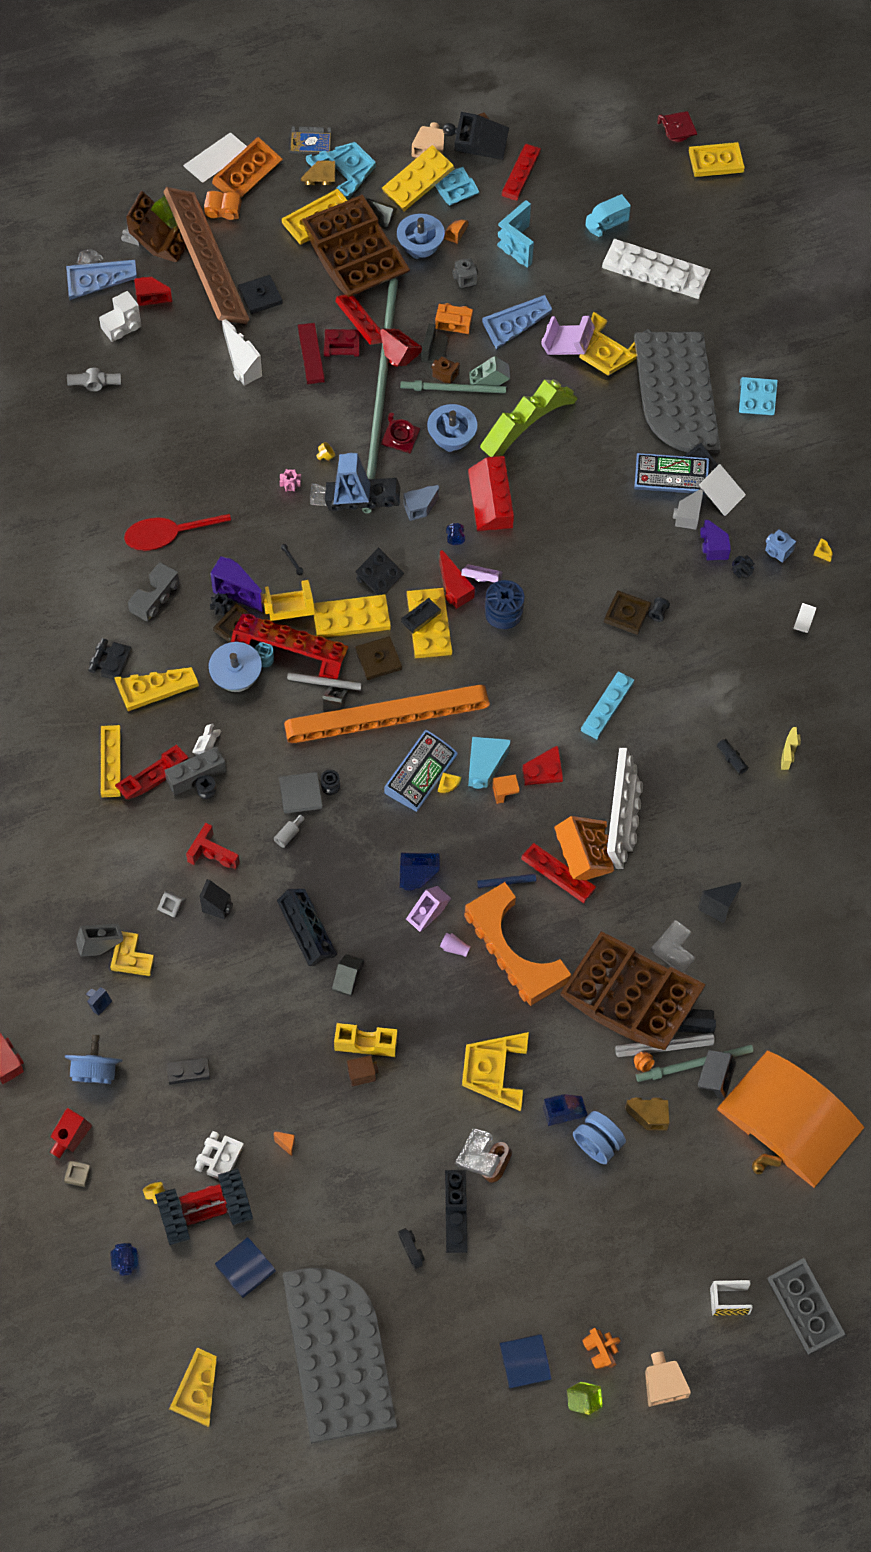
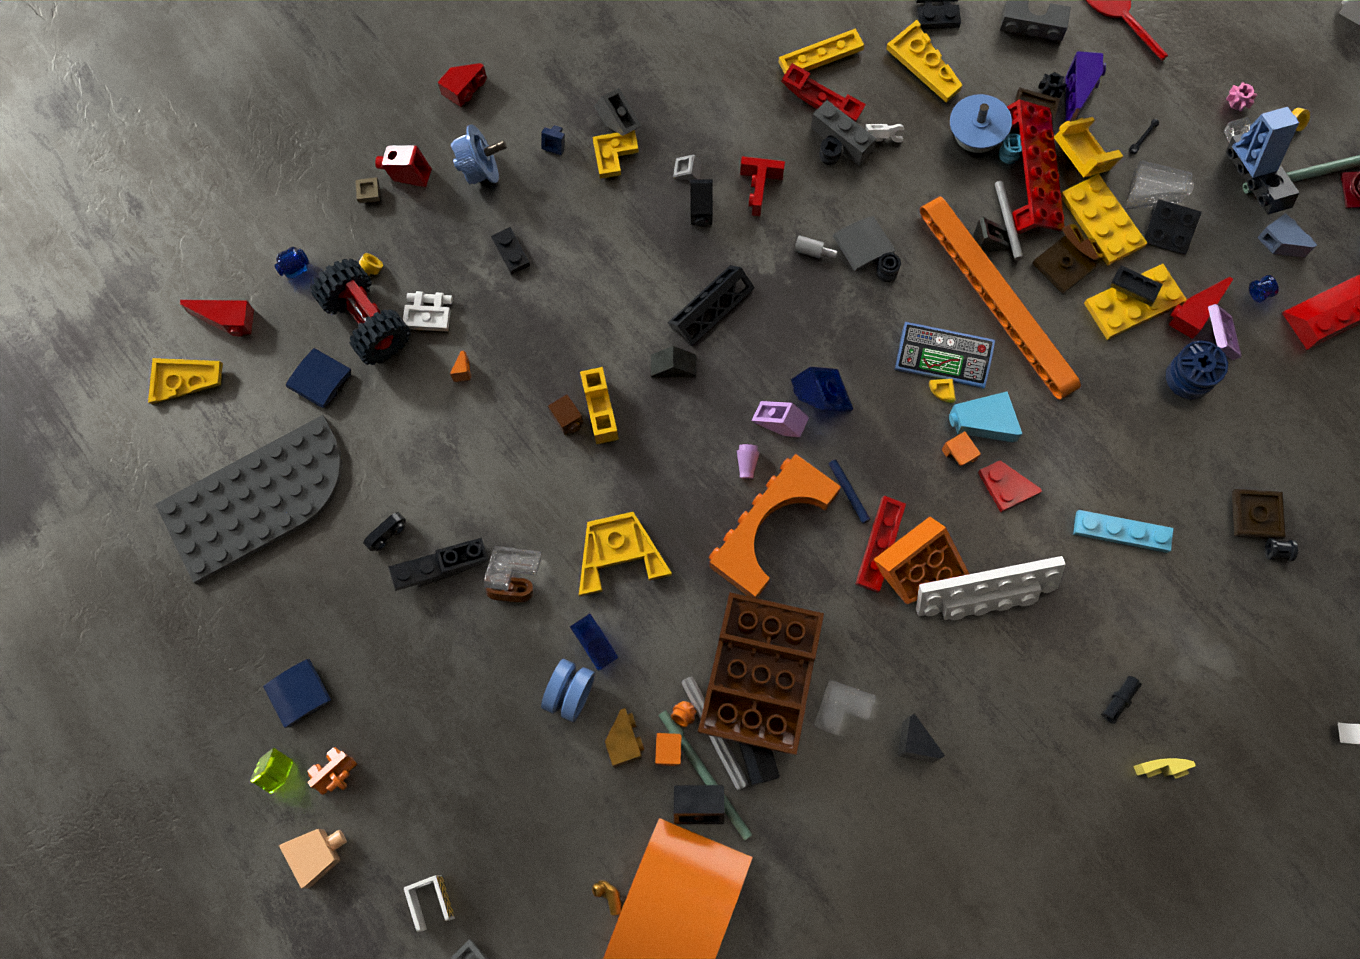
camera: 75 degrees right, 10 degrees up
none -> red slope [180,300,254,337]
none -> orange panel [655,733,682,766]
none -> reddish brown slope [1062,224,1105,260]
none -> clear slope [1126,160,1194,209]

